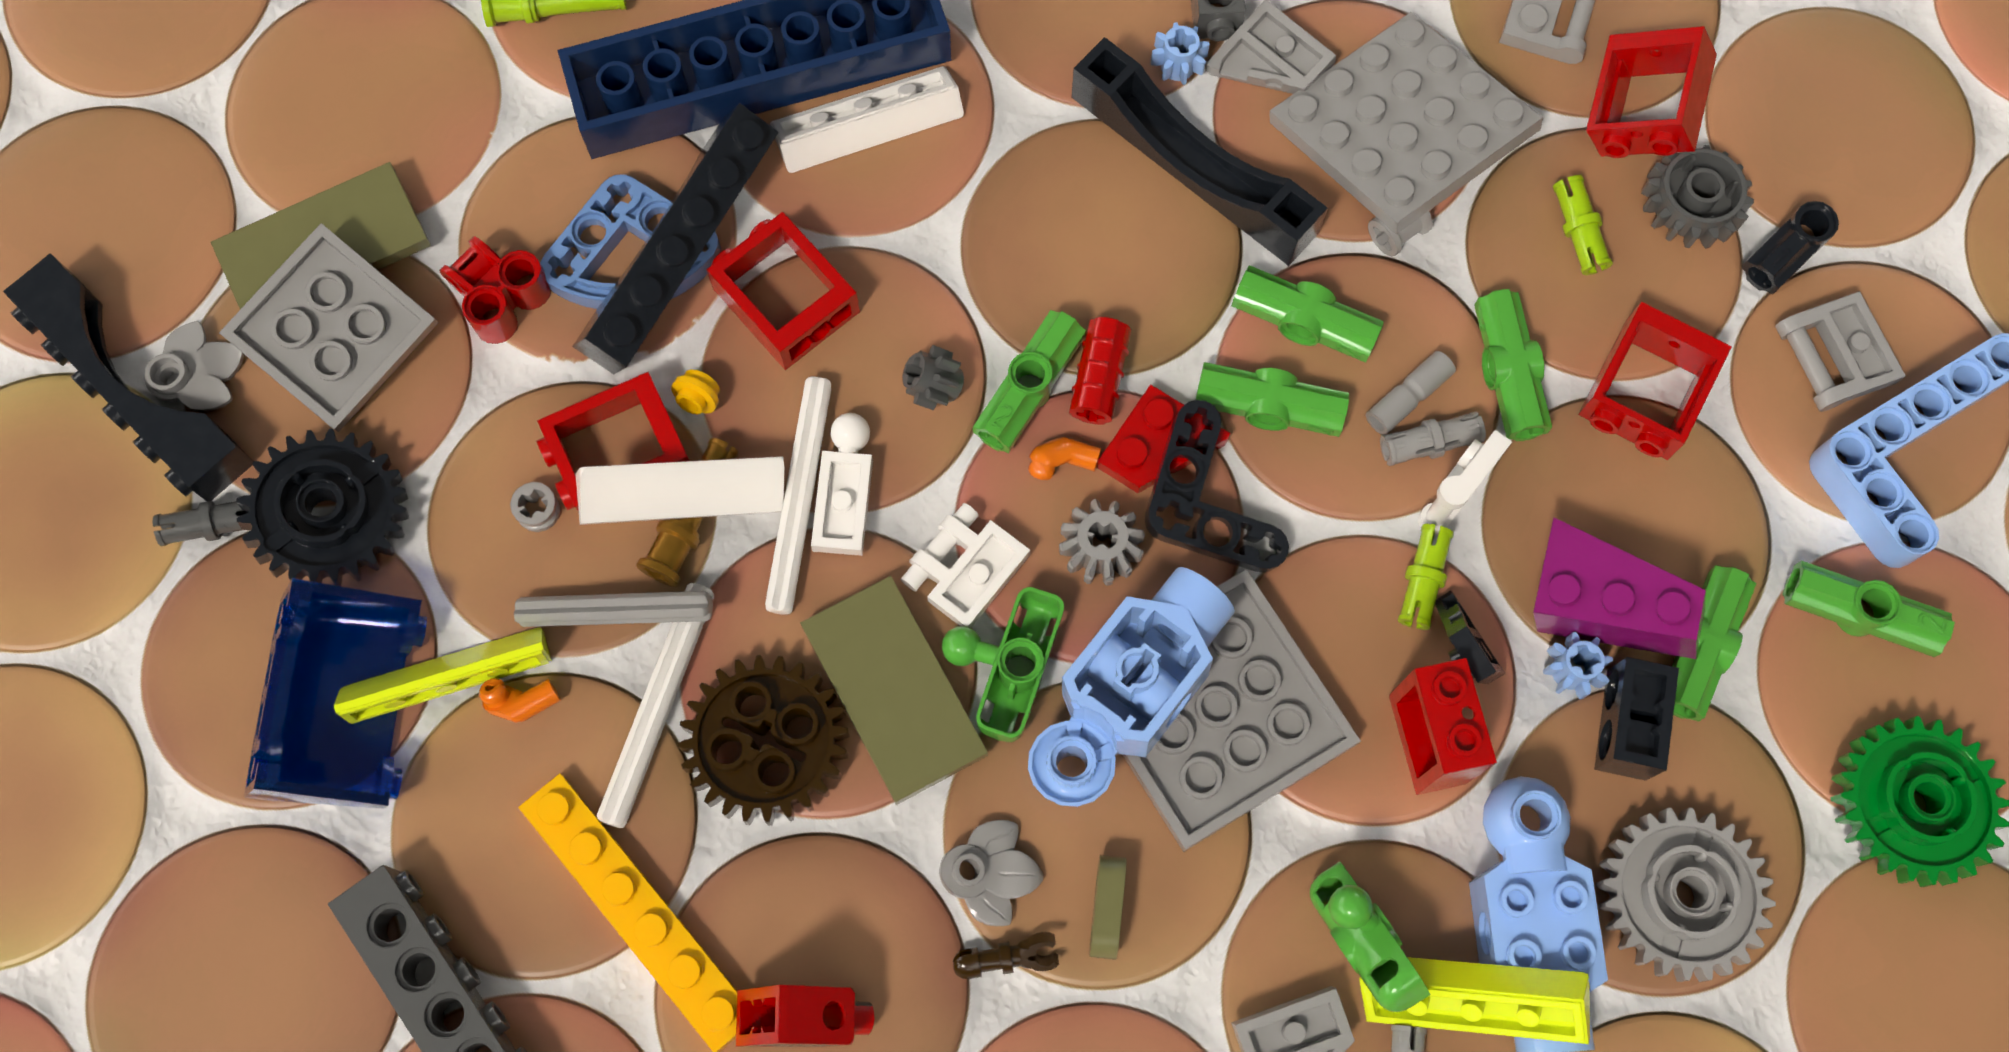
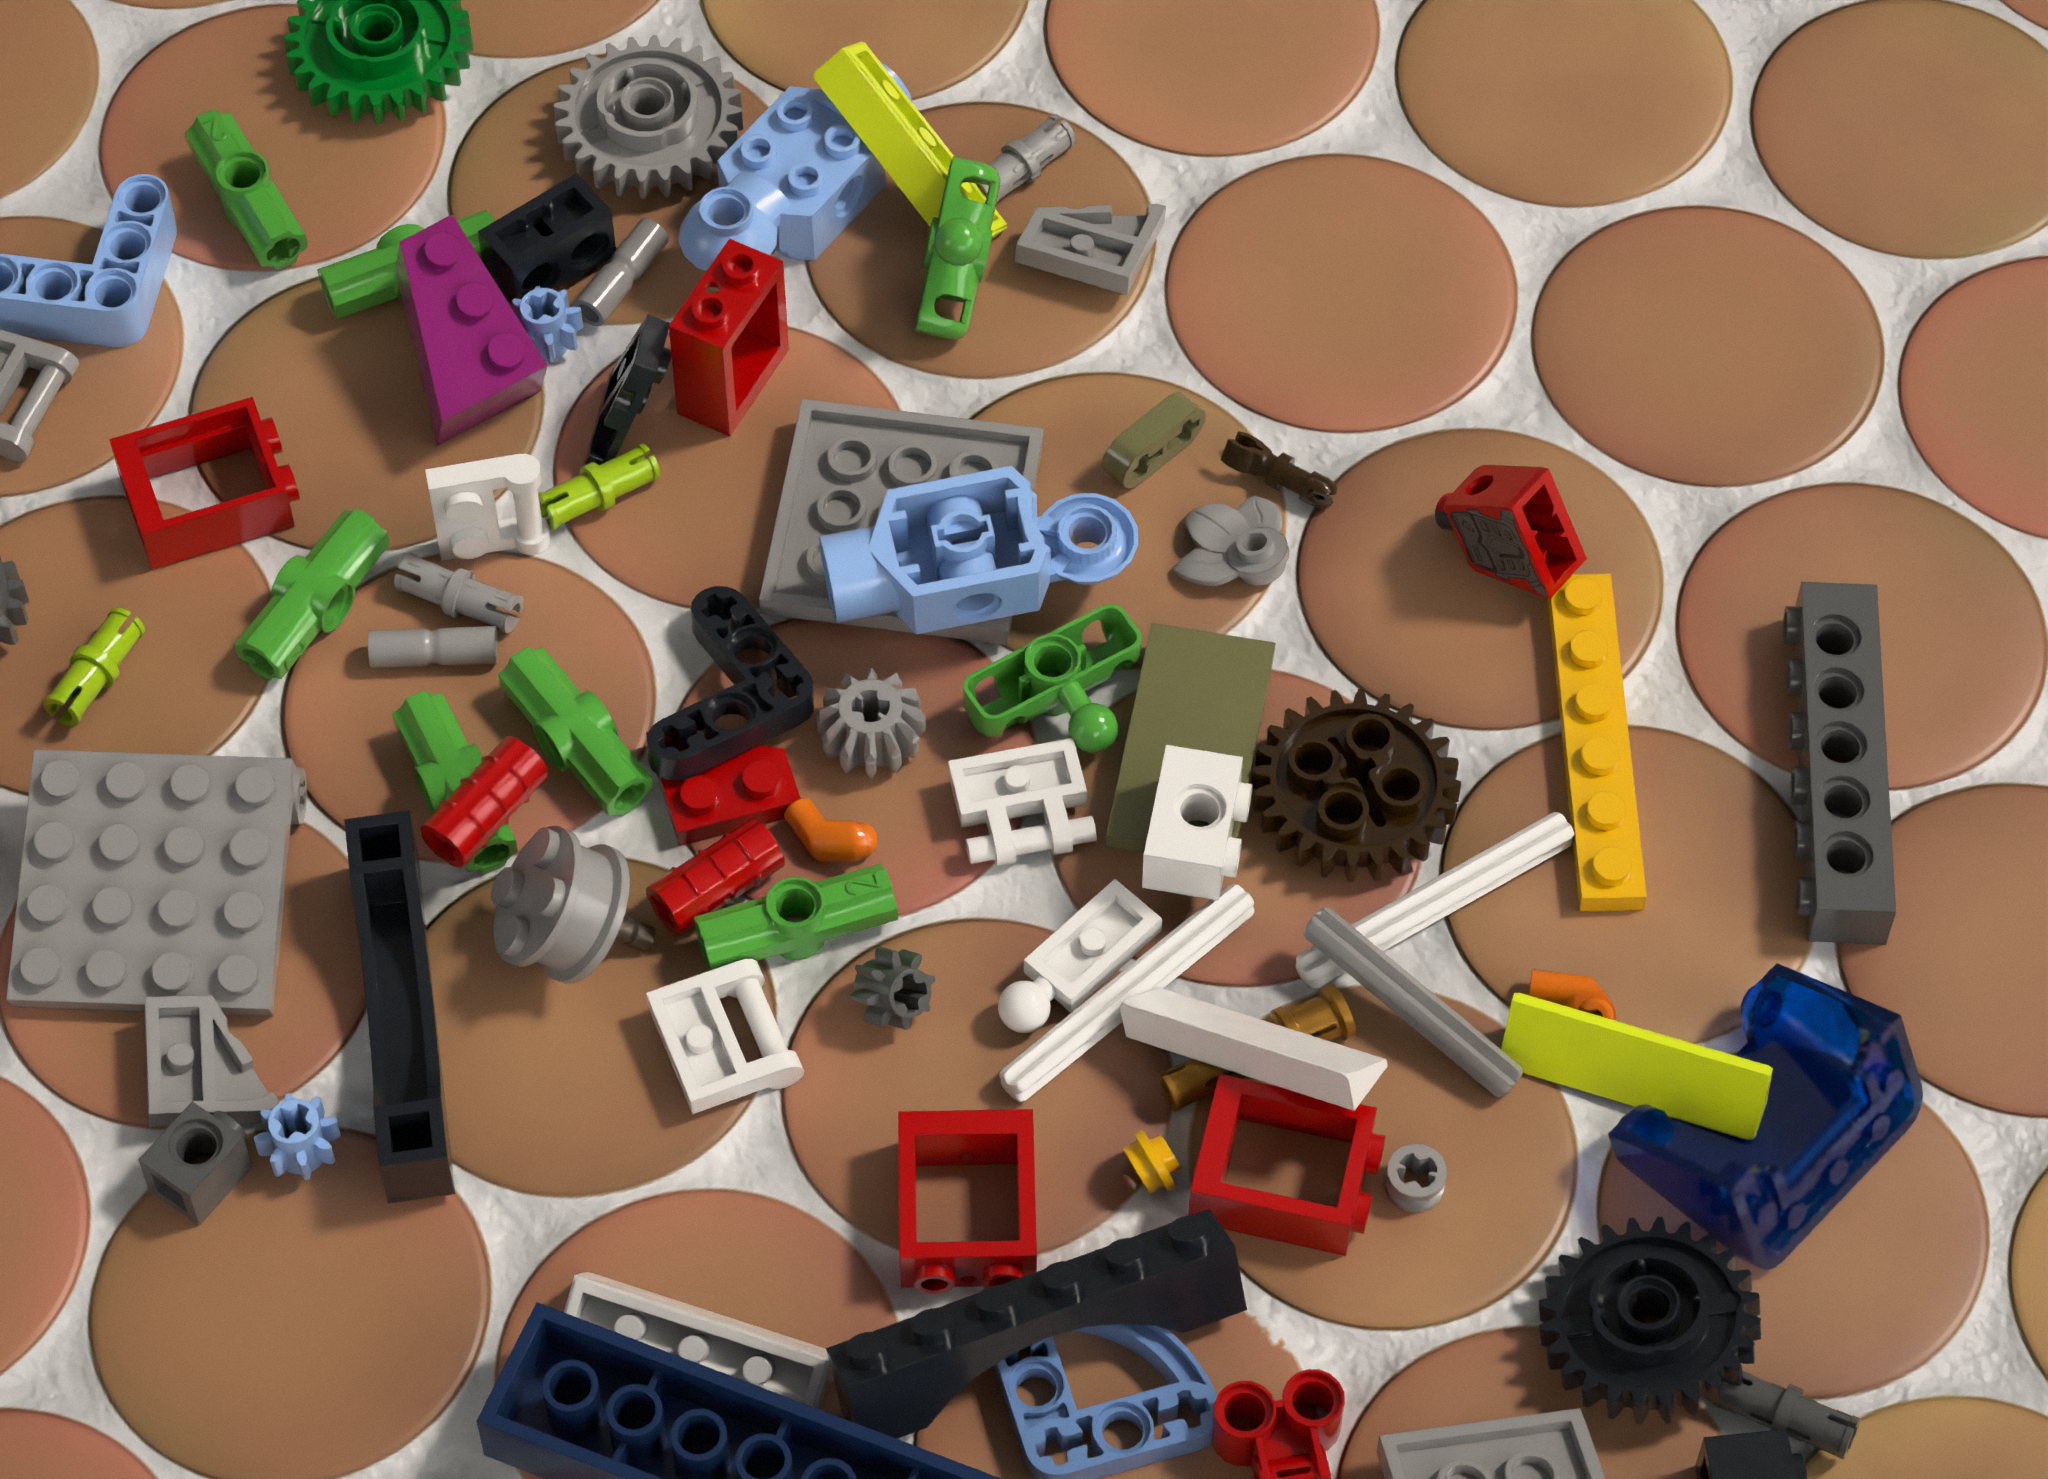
camera: 140 degrees left, 15 degrees down
none -> red axle [420,736,548,868]
none -> light grey wheel [491,826,656,984]
none -> light grey piece [573,218,669,326]
none -> white plate [646,959,805,1114]
none -> white brick [1142,745,1253,901]

